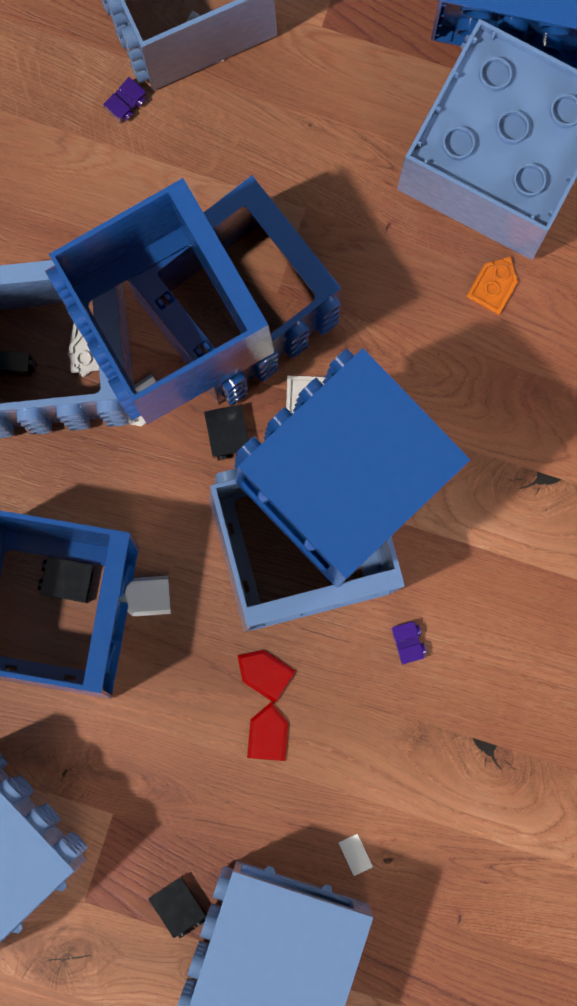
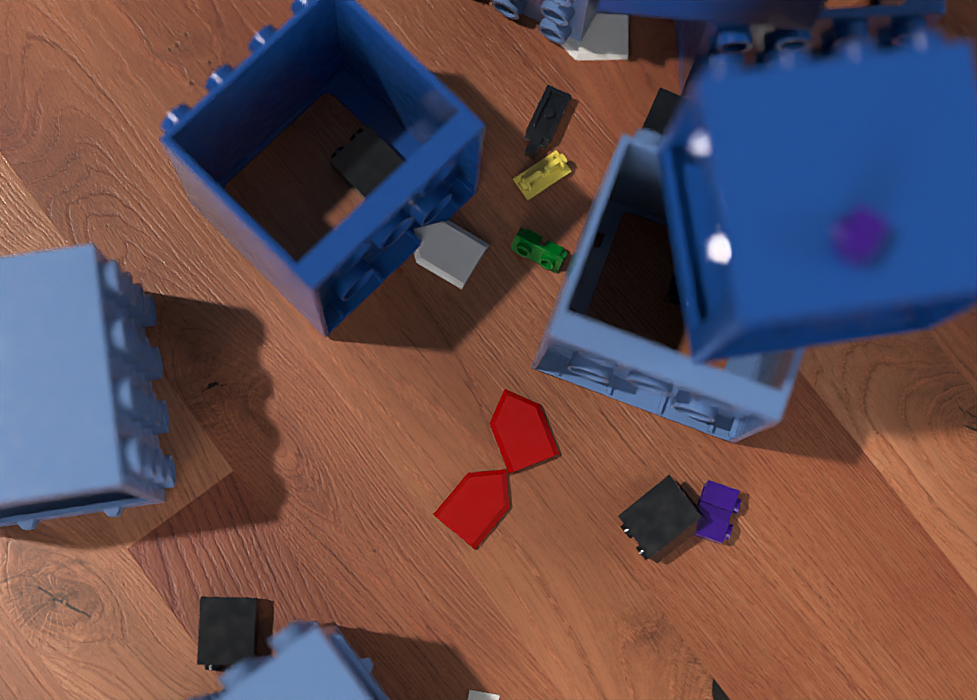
camera: 30 degrees right, 5 degrees down
none -> green hinge [510,228,568,273]
none -> light yellow hinge [513,150,572,200]
none -> black hinge [524,85,572,159]
none -> black brick [618,475,709,563]
none -> dark purple brick [830,204,890,266]

